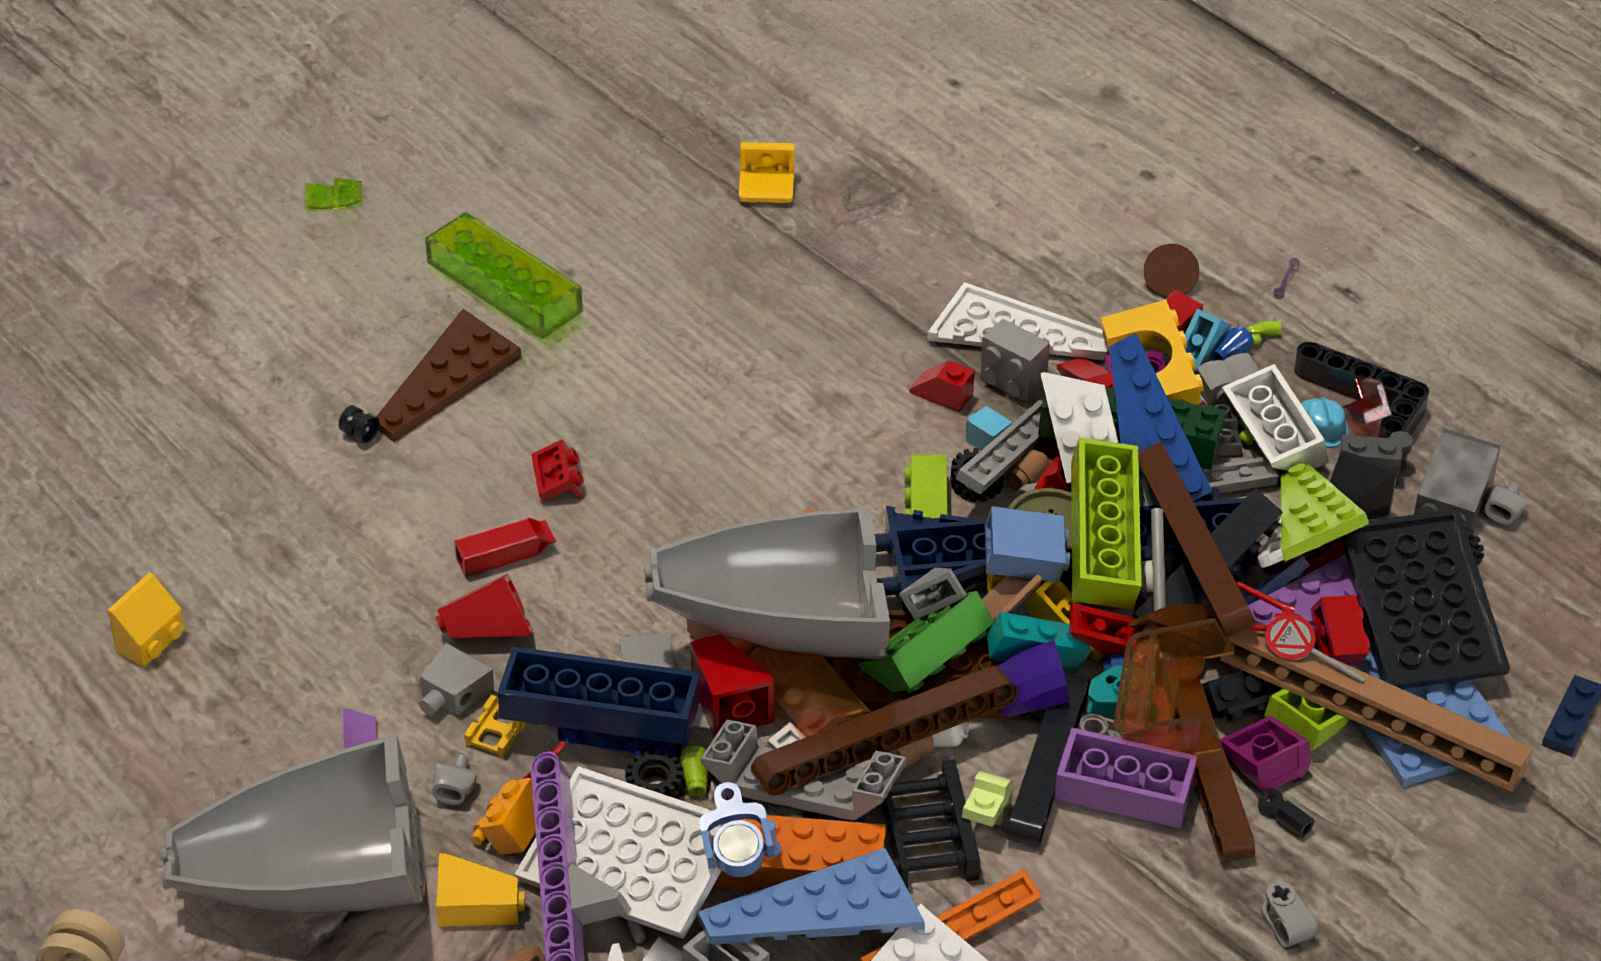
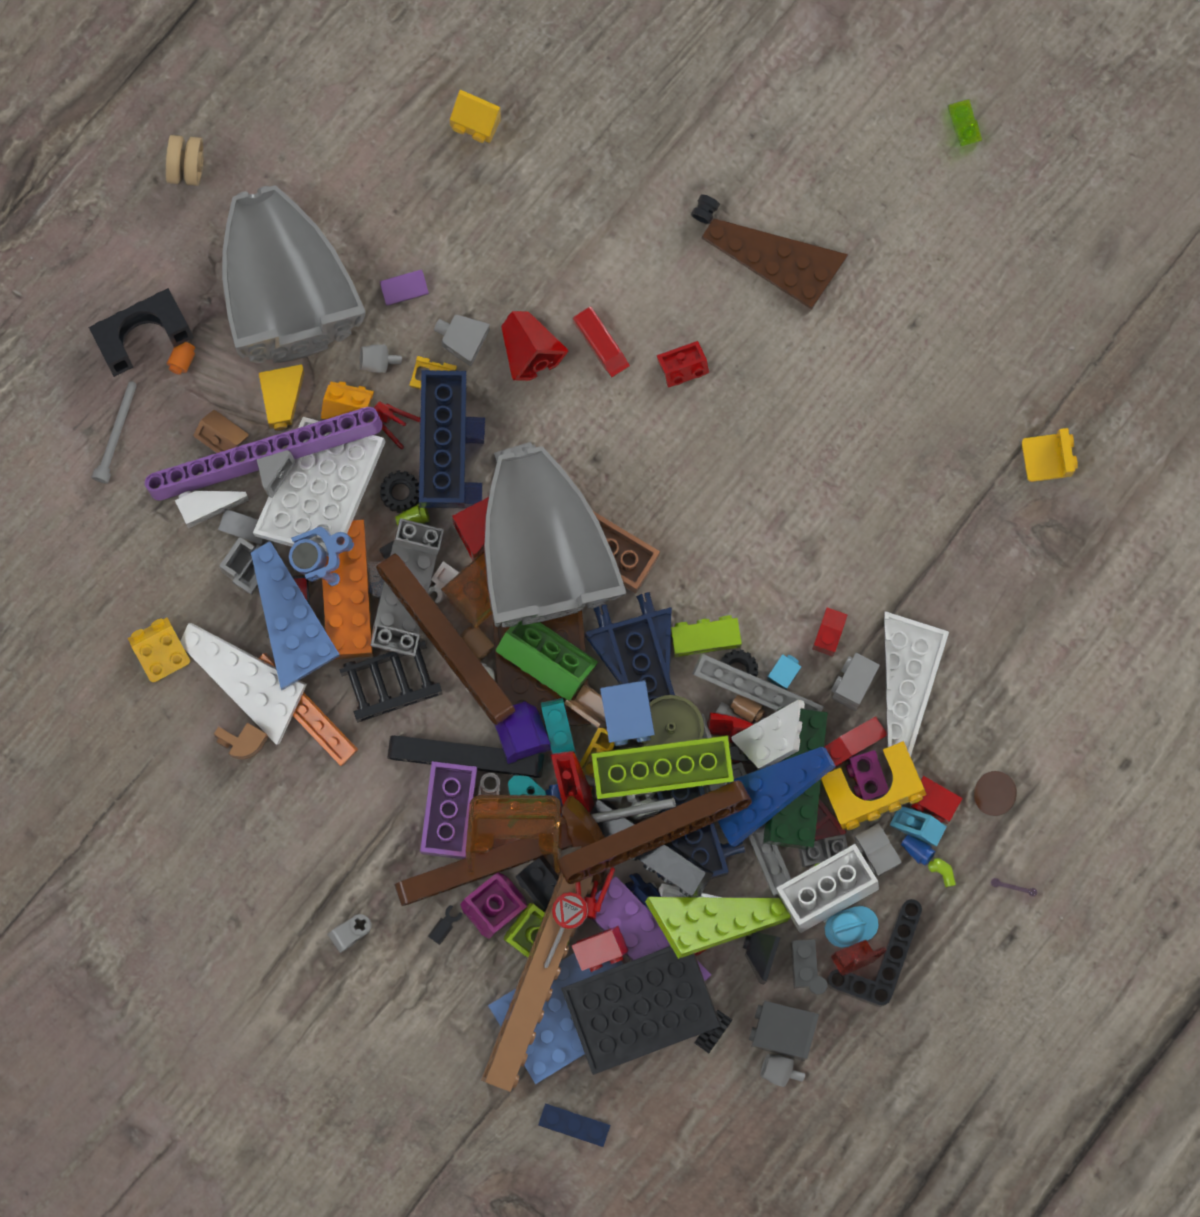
camera: 75 degrees right, 35 degrees up
clear neon green brick [425,211,583,340] -> none
light grey slope [899,568,967,620] -> none
yellowish green brick [962,771,1014,827] -> none

